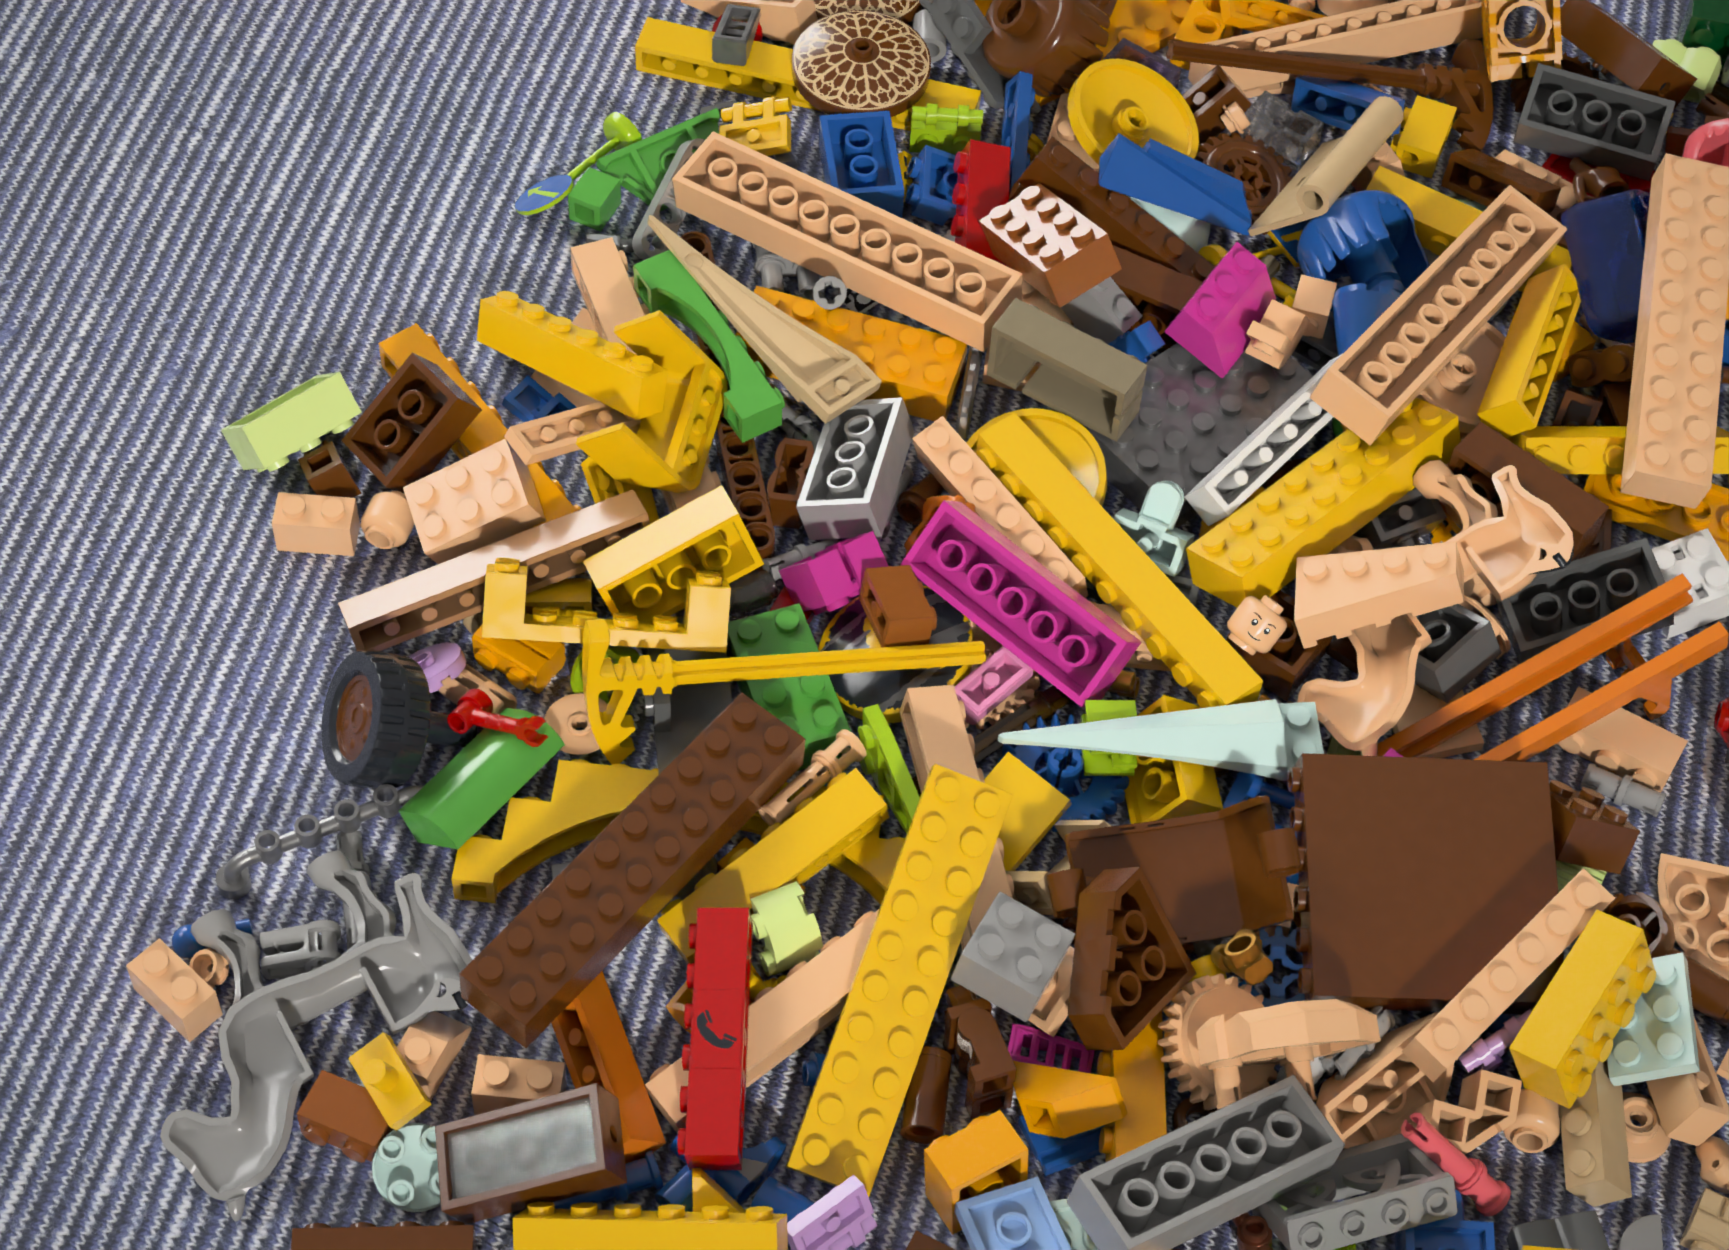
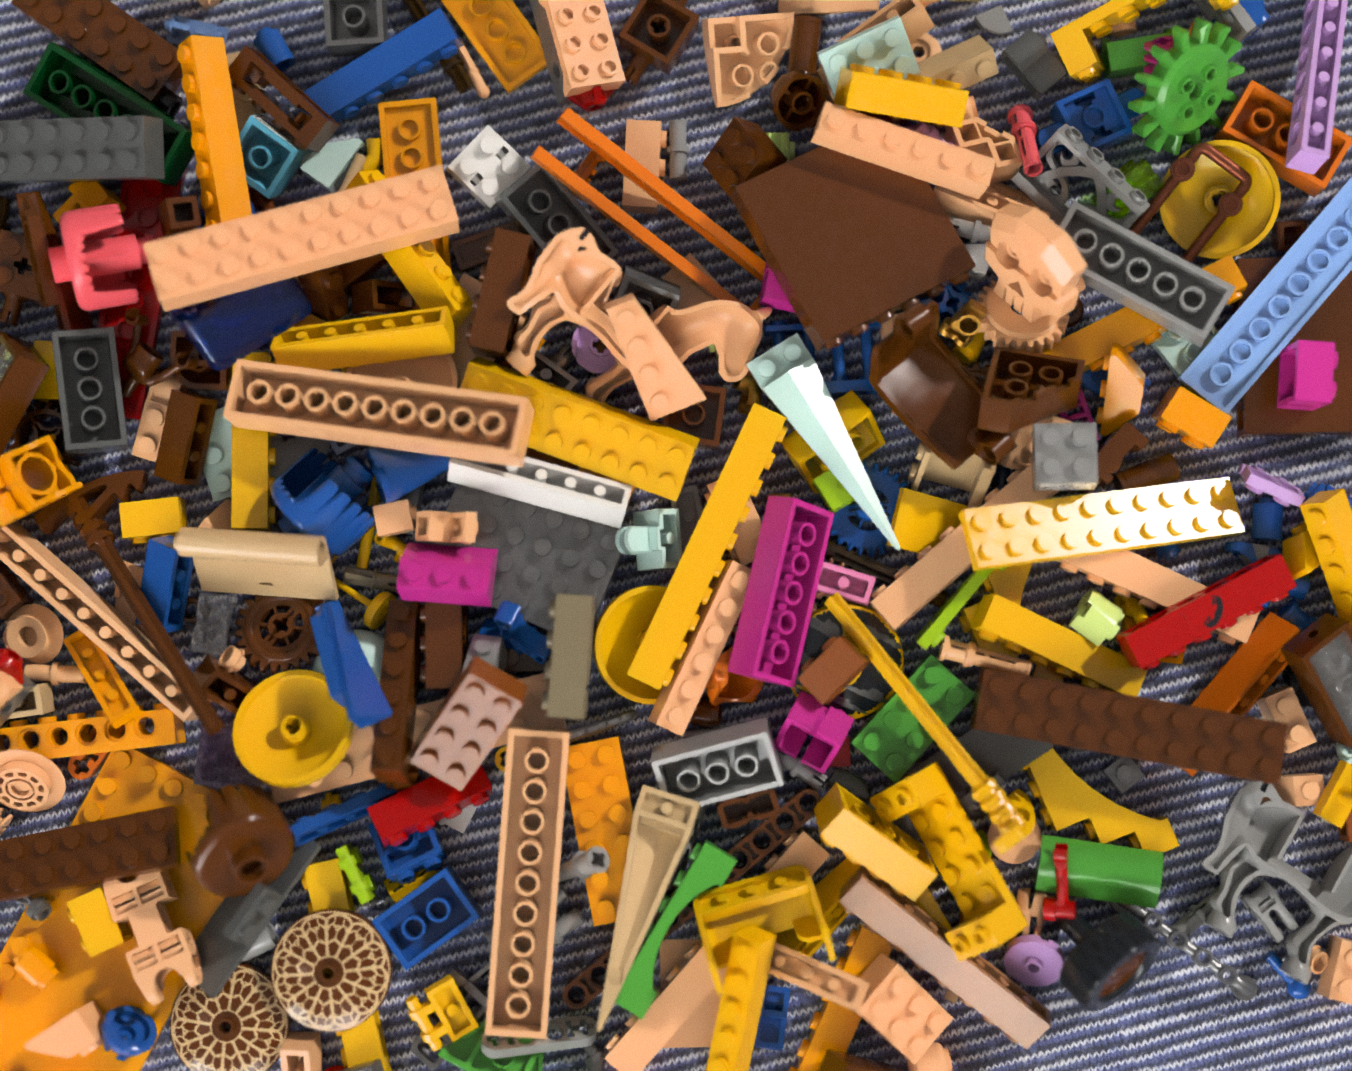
camera: 110 degrees left, 30 degrees up
light nougat head [1227,595,1287,655] -> none

